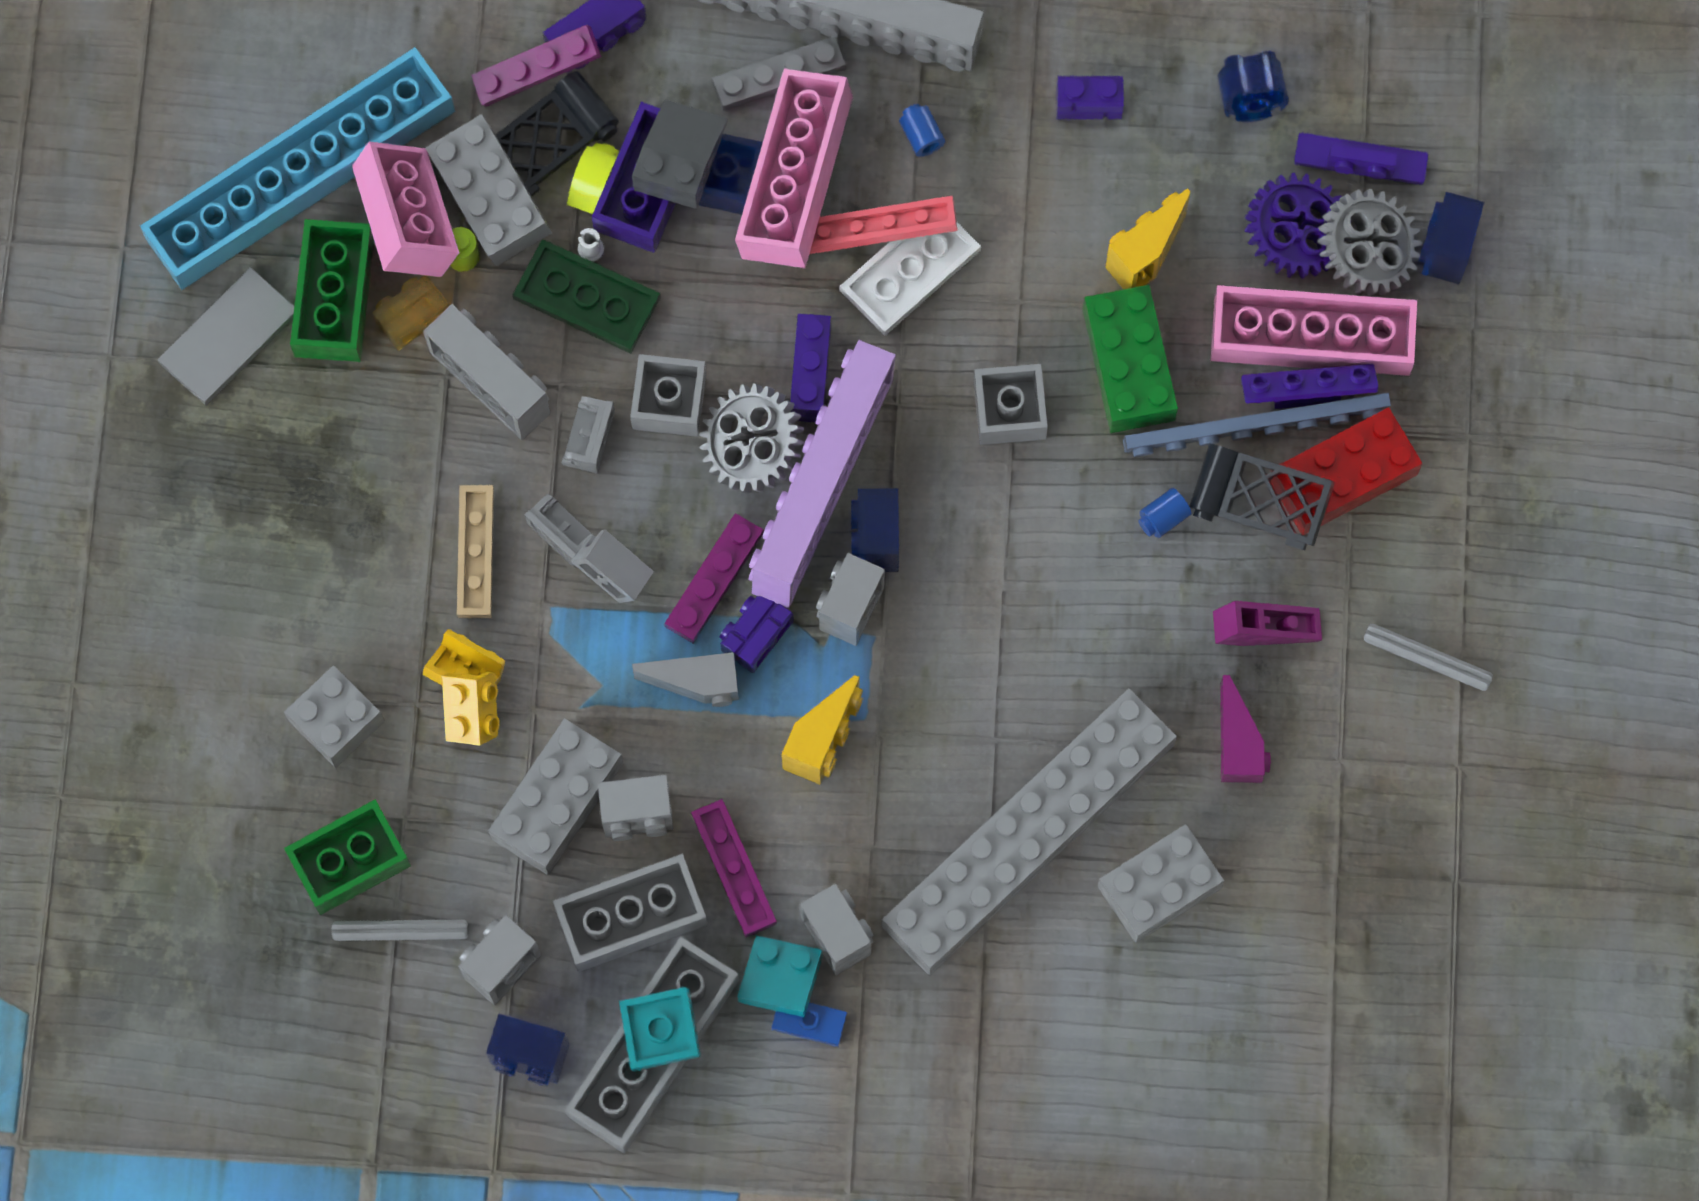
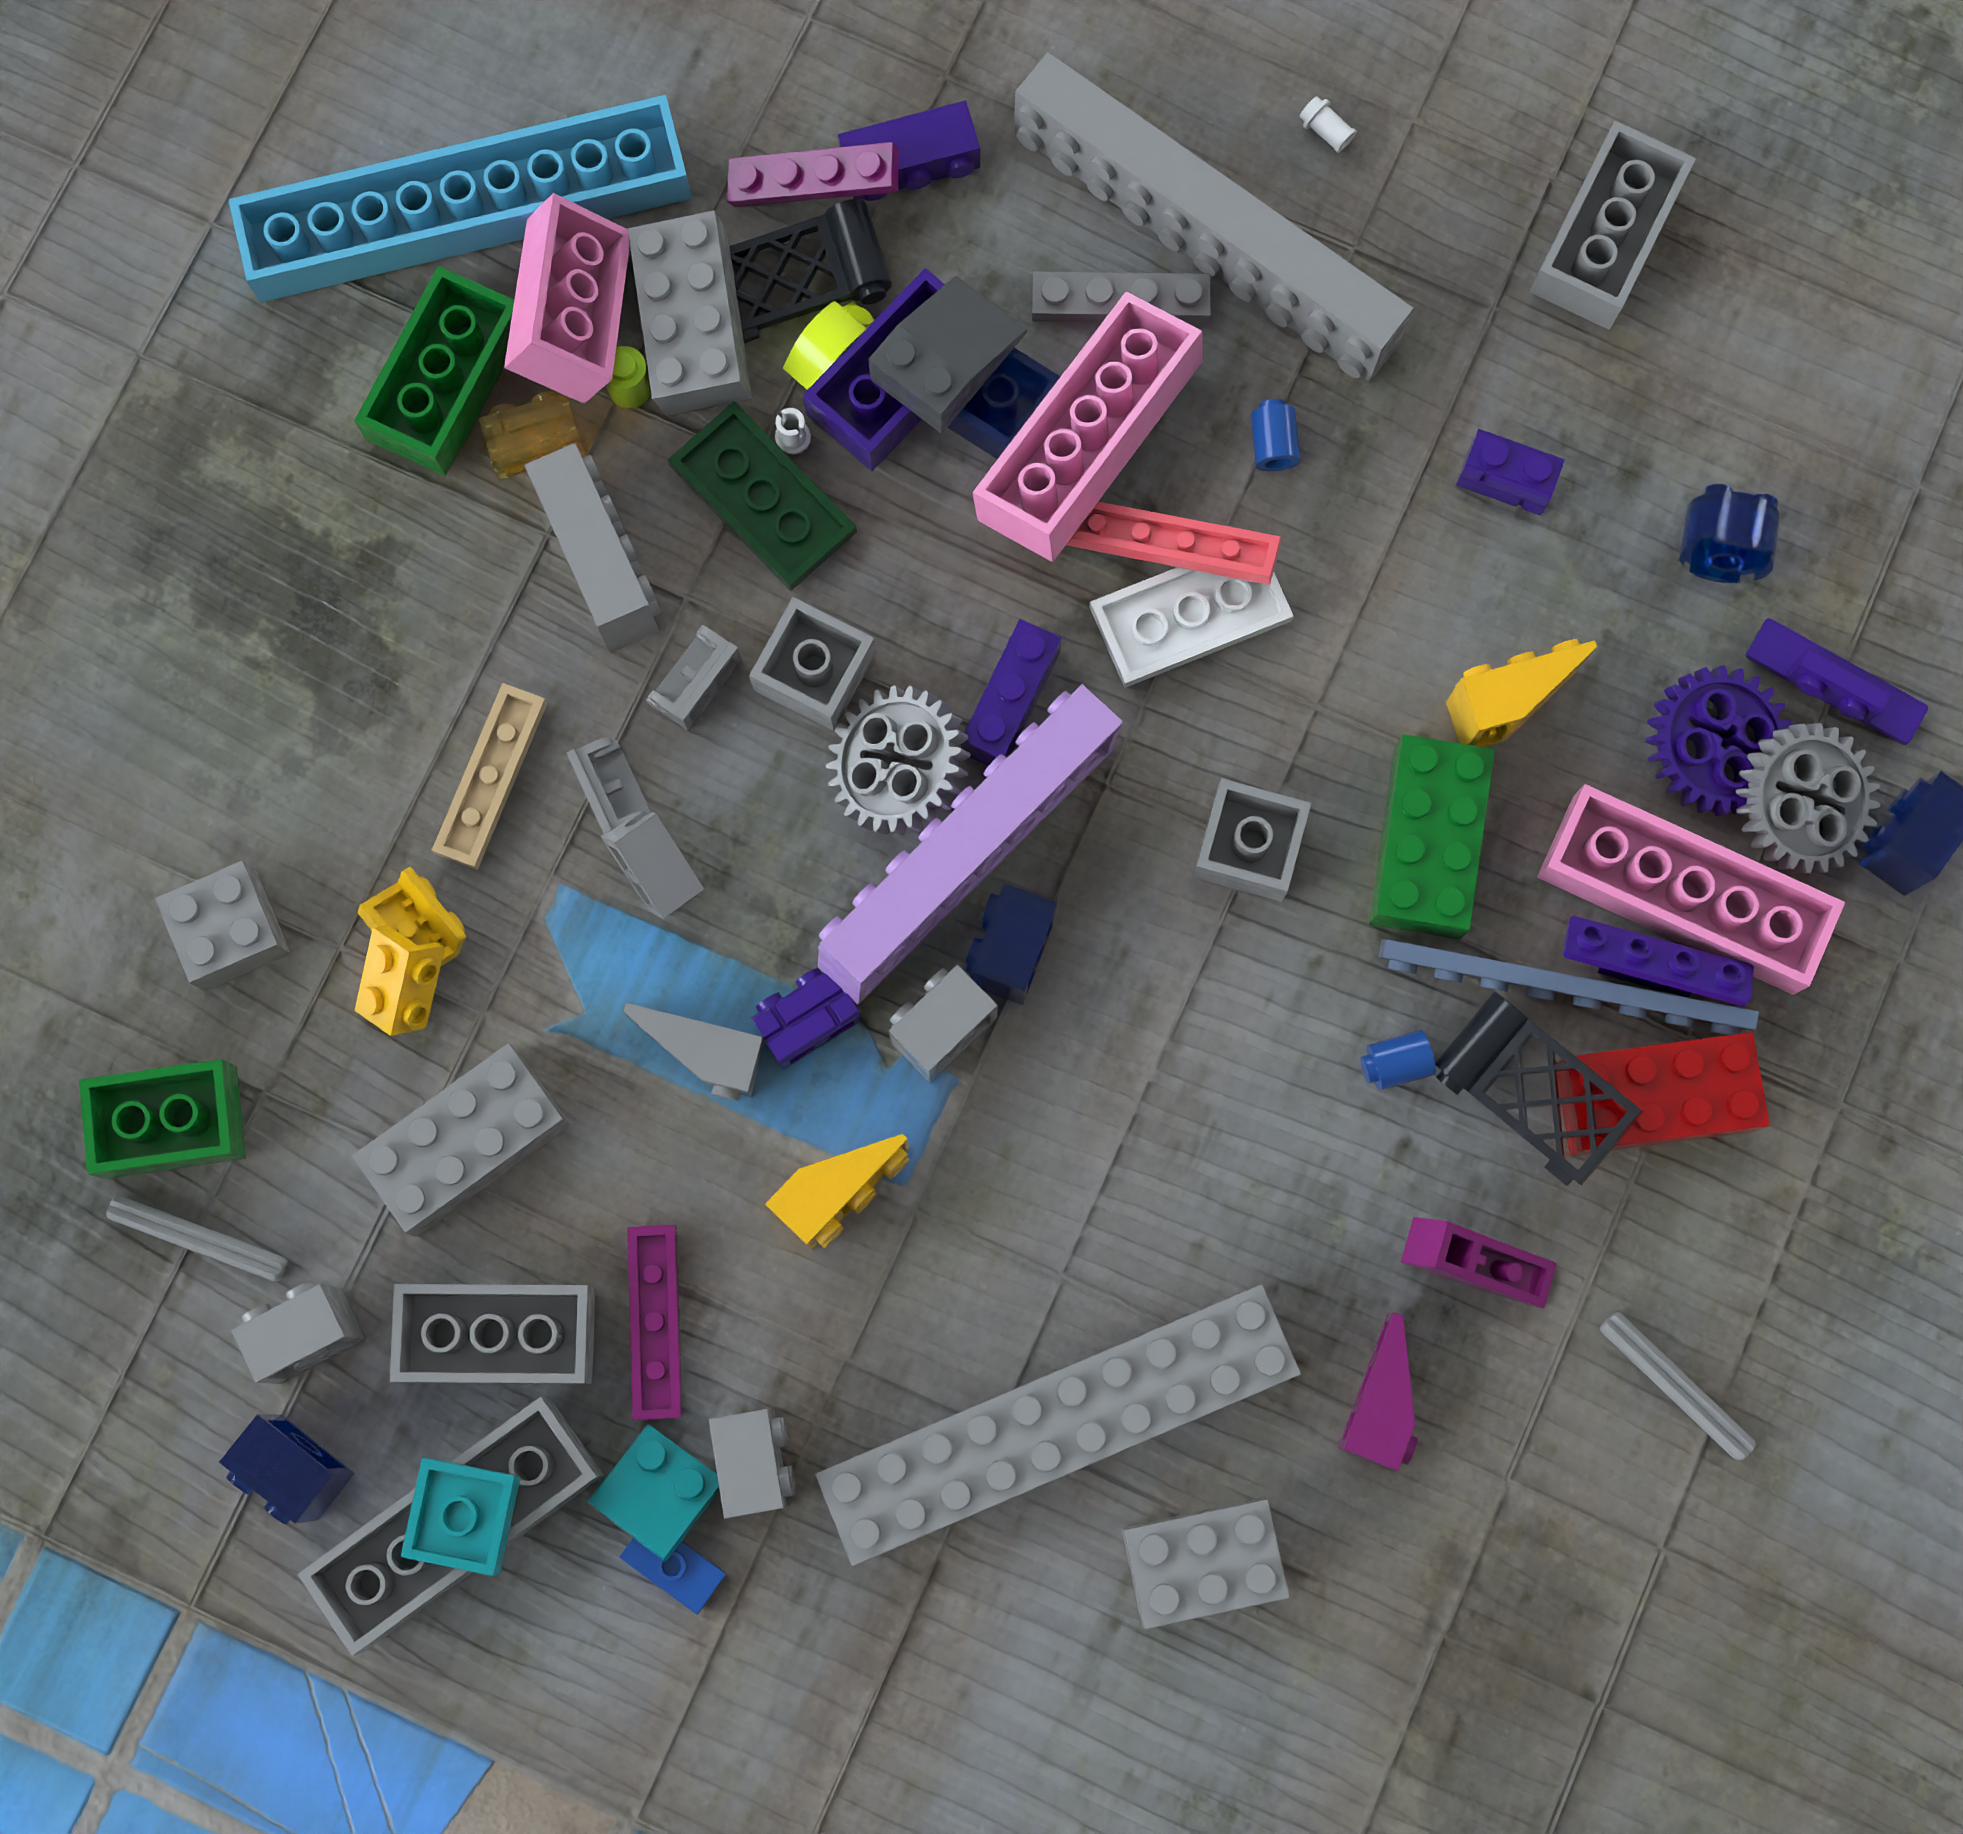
camera: 20 degrees right, 5 degrees up
light grey tile [157,267,294,405] -> none
light grey brick [598,775,674,841] -> none
magenta plate [664,513,764,644] -> none

